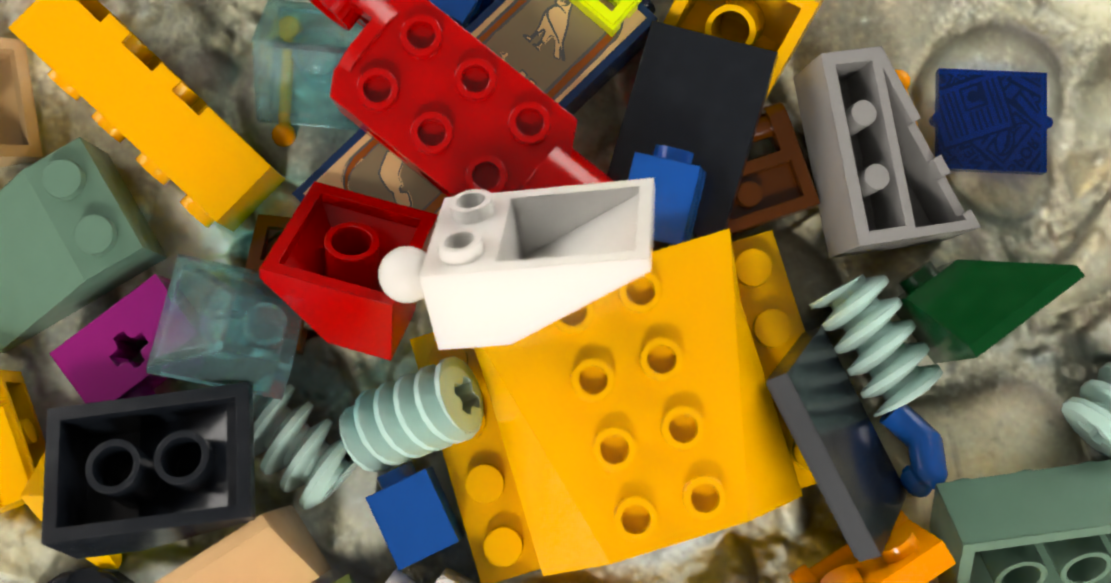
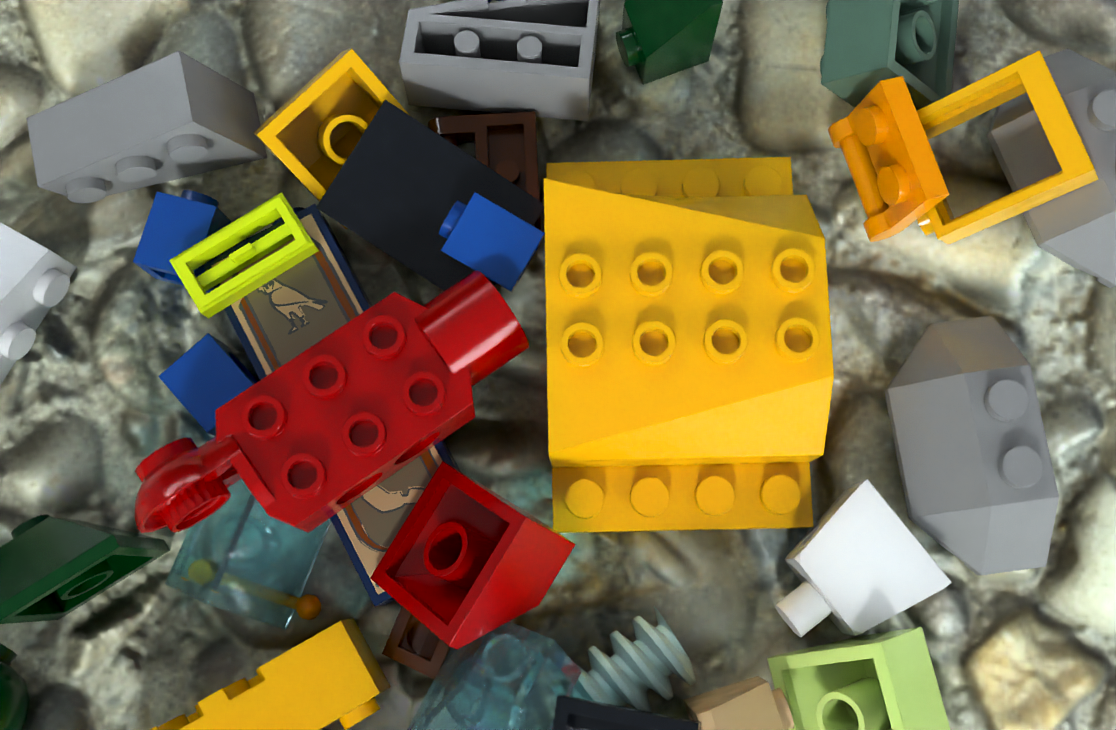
camera: 70 degrees left, 5 degrees down
light aqua piece [339,356,484,473] -> none
blue brick [365,461,464,570] -> none
white slope [378,178,656,350] -> none
black tile [765,326,907,562] -> none
light aqua piece [808,274,943,417] -> none
blue arm [880,404,948,498] -> none

